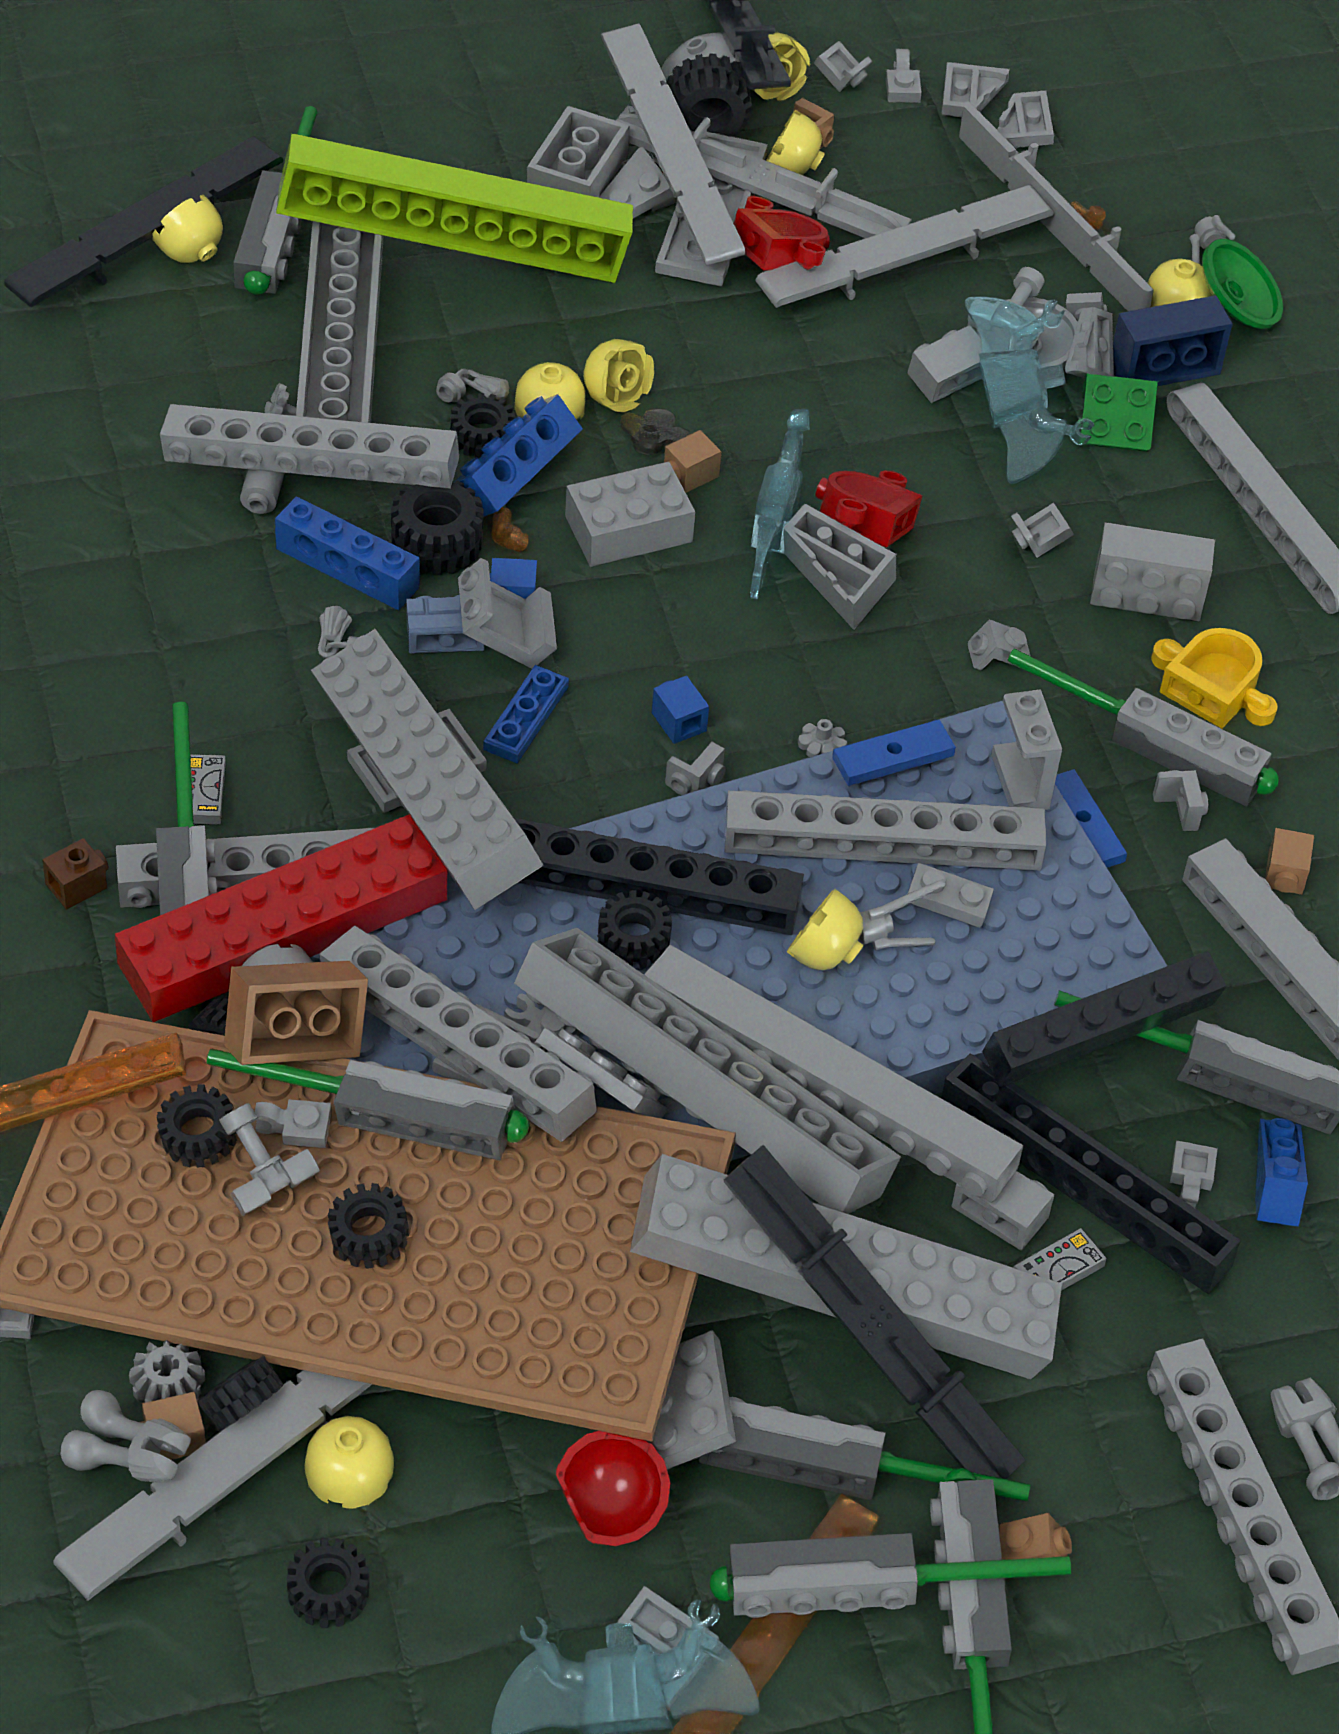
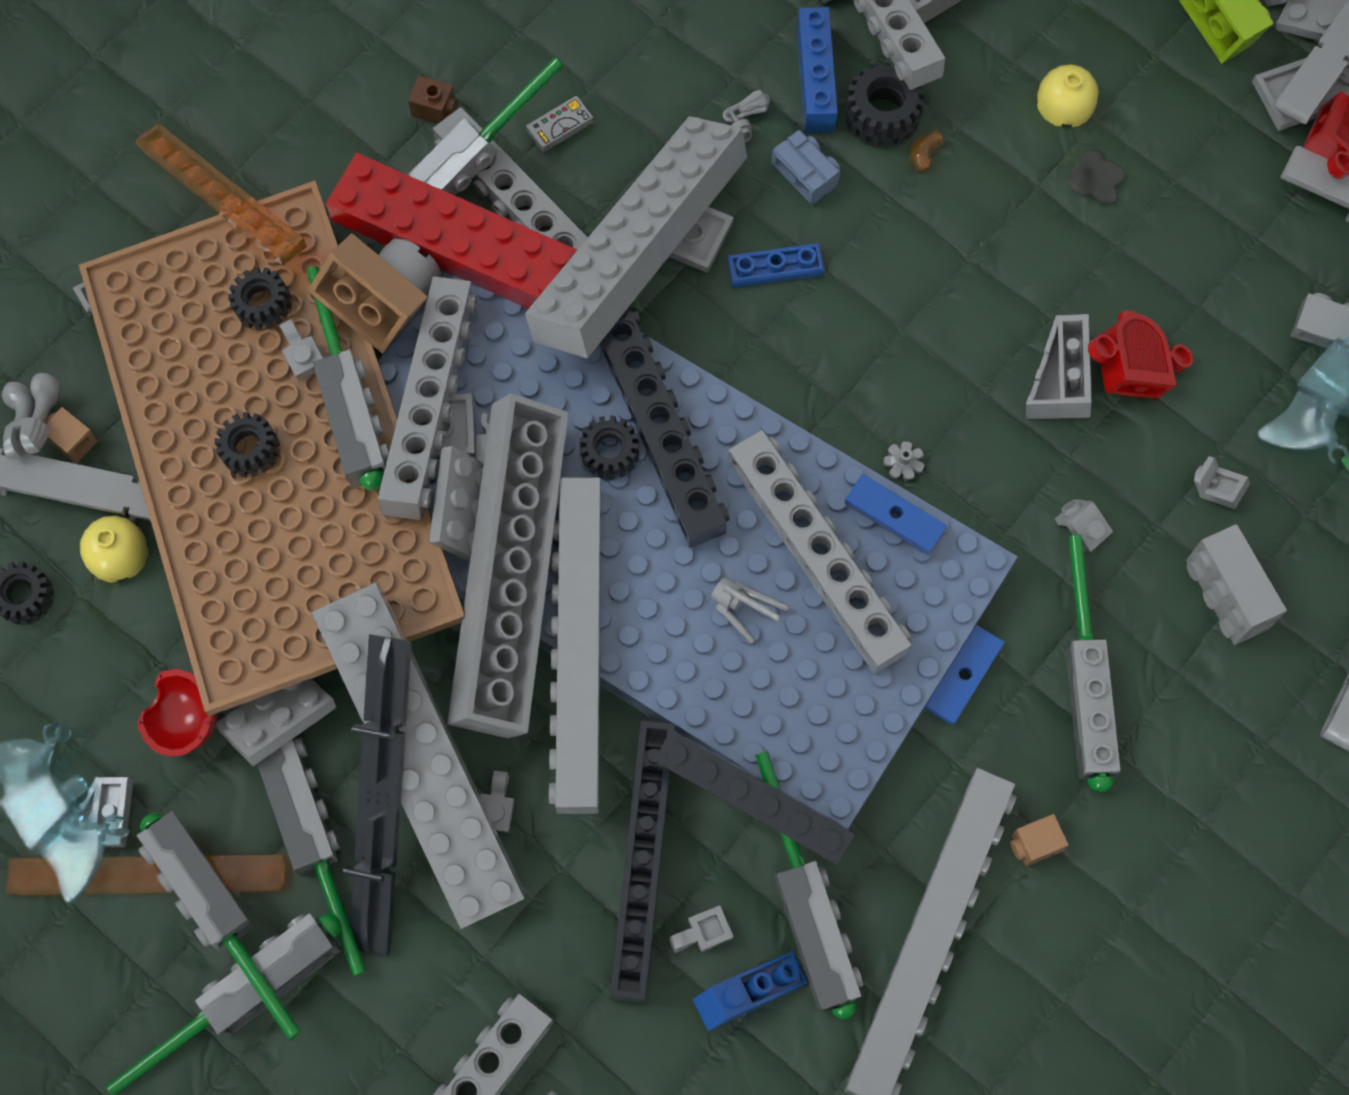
camera: 60 degrees right, 20 degrees up
light grey gear [129,1340,205,1403] -> none
black tyre [198,1356,284,1431] -> none
light grey bar [219,1103,320,1216] -> none
light grey piece [436,368,510,402] -> none
black tyre [450,393,515,459] -> none
blue brick [453,394,583,517] -> none
light grey panel [458,558,557,669] -> none
blue brick [489,558,537,599] -> none
light grey brick [565,462,695,567] -> none
light yellow cylinder [584,339,654,412] -> none
blue brick [652,676,709,744] -> none
medium nougat brick [664,430,722,493] -> none
light grey bracket [665,742,726,795] -> none
clear light blue torso [750,409,810,600] -> none
light yellow cylinder [786,889,863,971] -> none
light grey plate [908,862,994,928] -> none
light grey brick [952,1171,1054,1251] -> none
light grey panel [991,689,1062,810] -> none
medium nougat bracket [999,1513,1072,1560] -> none
light grey tile [1014,1228,1107,1291] -> none
yellow piece [1151,628,1278,729] -> none
light grey bracket [1153,770,1208,831] -> none

